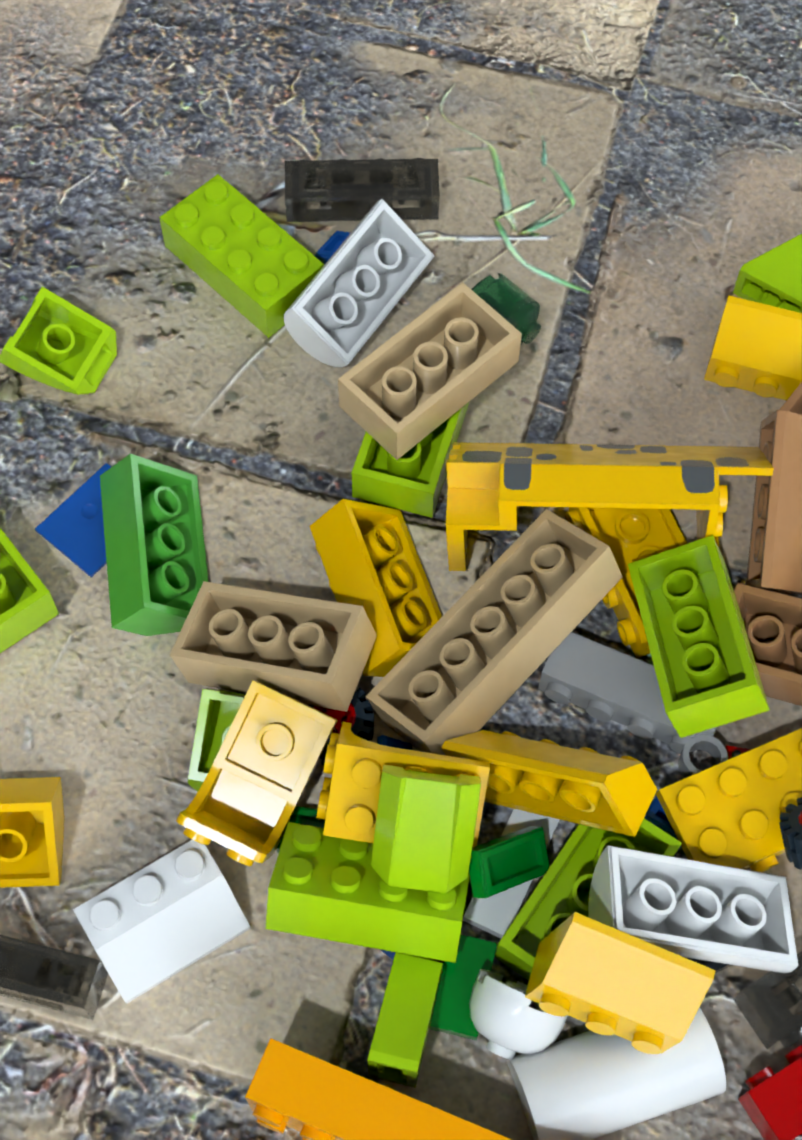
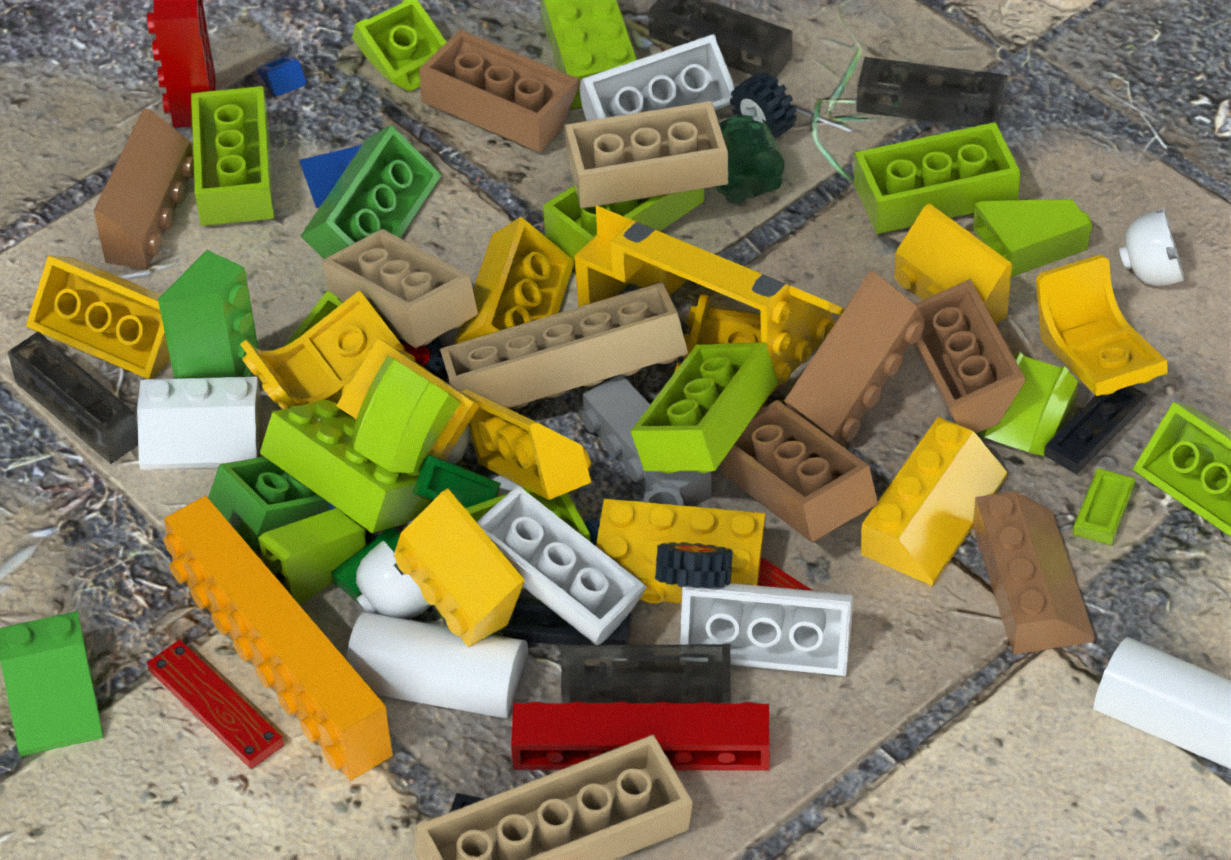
camera: 35 degrees right, 15 degrees down
none -> bright green slope [158,250,260,382]
none -> bright green slope [208,457,331,550]
none -> medium nougat slope [419,29,579,152]
none -> black wheel [730,72,797,143]
none -> lime brick [853,122,1020,234]
none -> clear smoke brick [856,57,1008,130]

